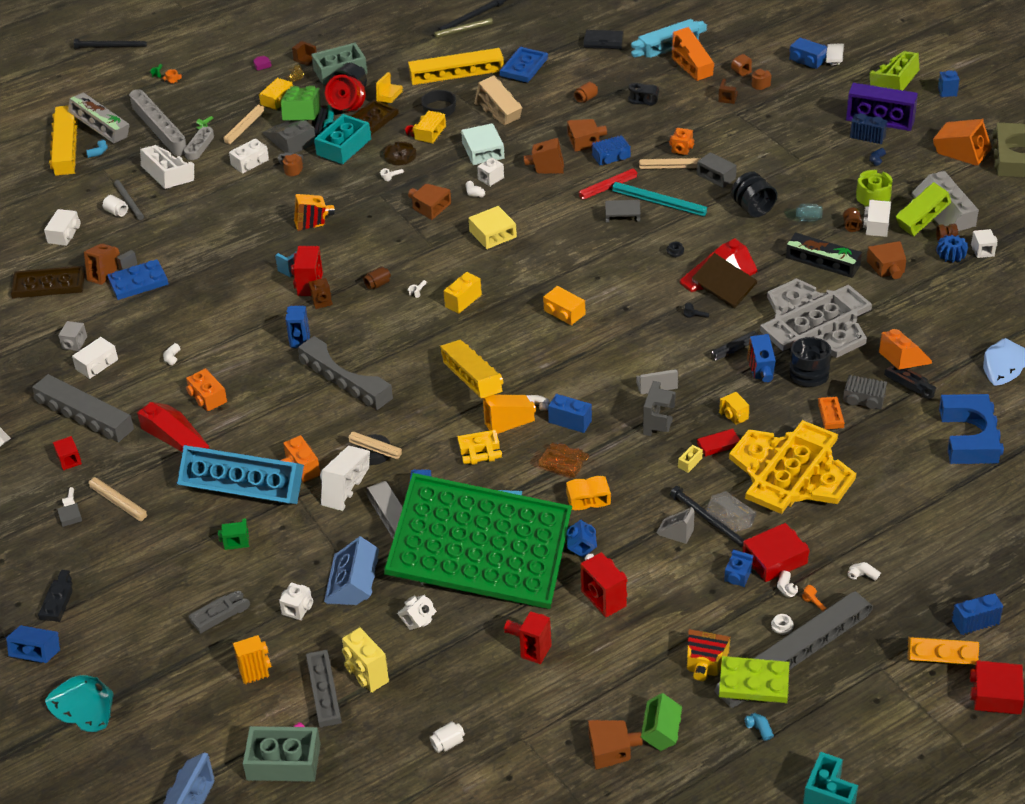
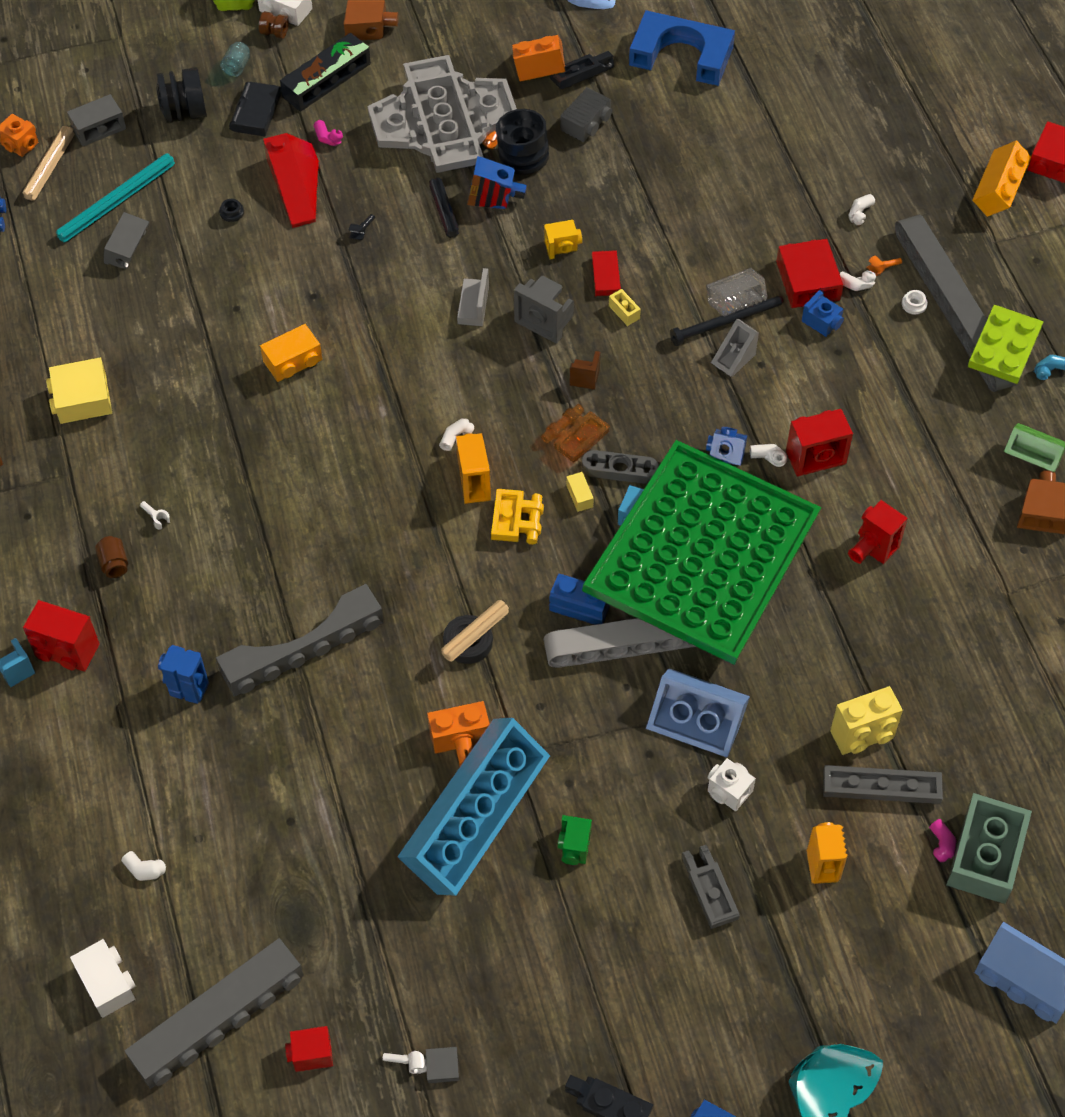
camera: 75 degrees left, 15 degrees up
light grey brick [58,321,87,351] -> none
tan axle [89,477,147,521] -> none
red wedge [137,402,210,452] -> none
orange brick [186,368,227,412] -> none
reddish brown brick [309,278,333,309] -> none
white wedge [320,445,370,511] -> none
white brick [397,595,437,630] -> none
white brick [429,722,465,753] -> none
yellow brick [440,339,503,398] -> none
yellow brick [444,272,482,314] -> none
blue brick [548,394,592,433] -> none
light orange brick [566,476,611,510] -> none
red axle [579,168,637,200] -> none
torso [687,629,730,681] -> none
dark brown tile [692,253,757,309] -> none
yellow plate [729,420,856,514] -> none
orange plate [818,397,845,429] -> none
blue brick [952,593,1003,635] -> none
none -> black piece [229,82,282,137]
none -> dark pink arm [313,120,343,146]
none -> light yellow piece [566,472,594,512]
none -> reddish brown panel [570,351,601,390]
none -> dark grey beam [582,450,659,484]

